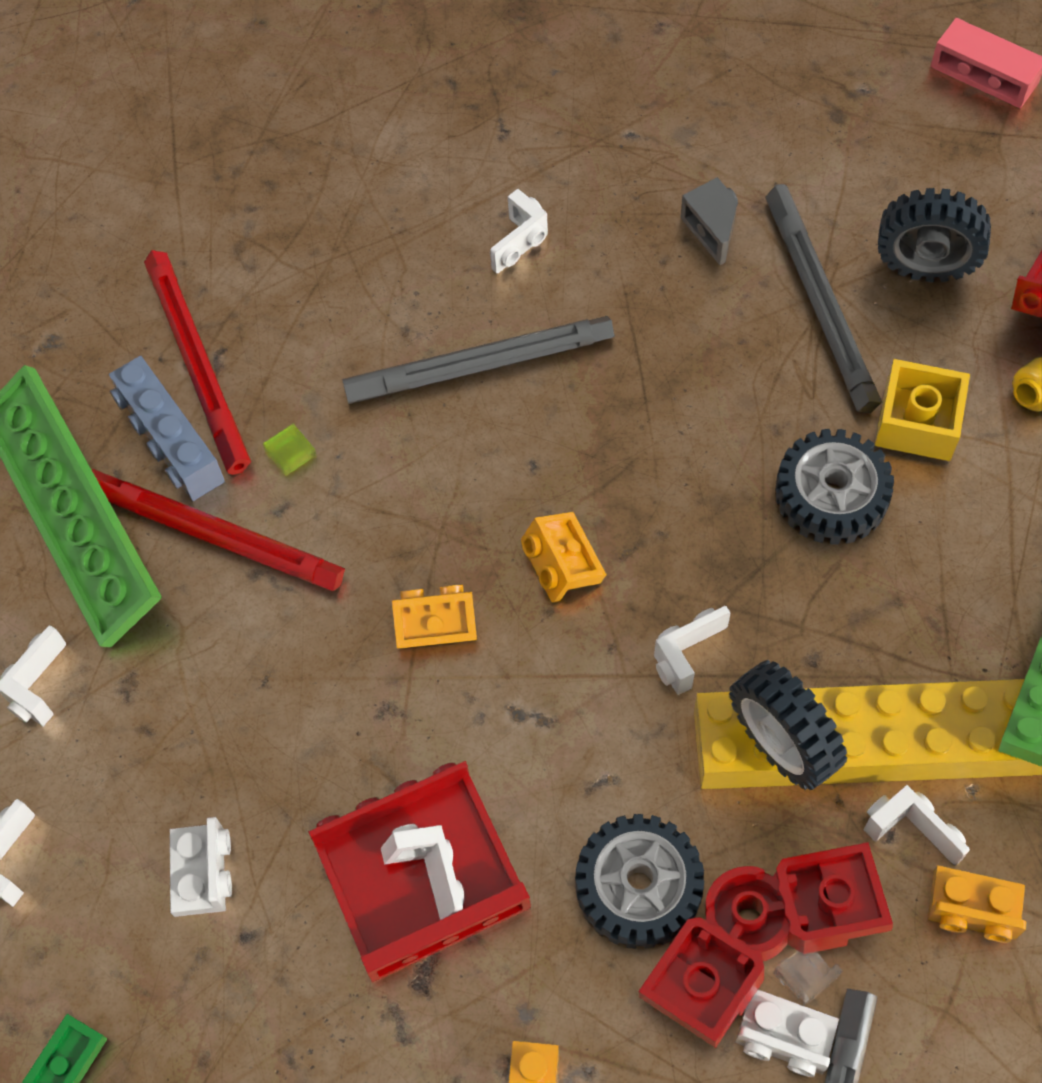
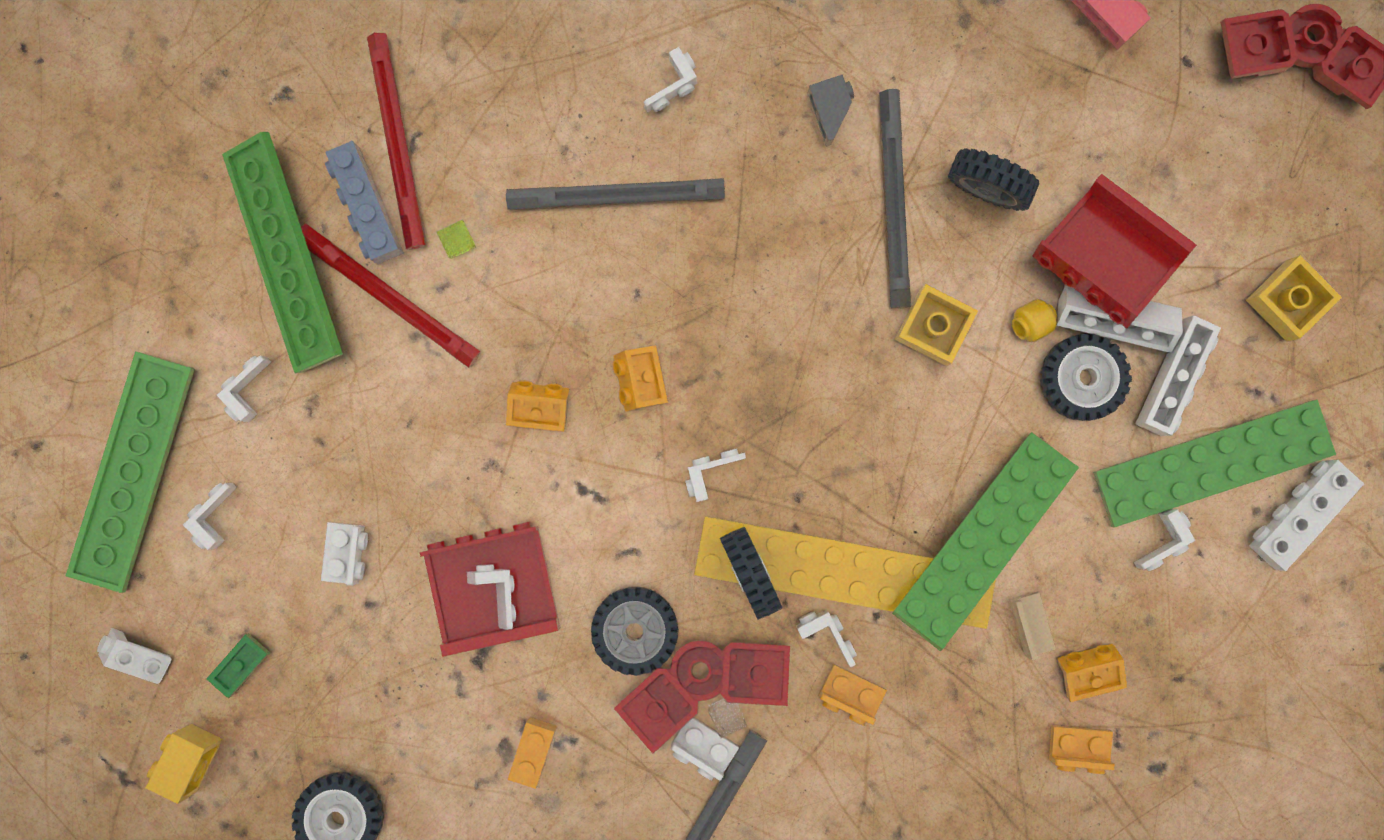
camera: 10 degrees right, 25 degrees up
wheel [775,429,894,545] -> none

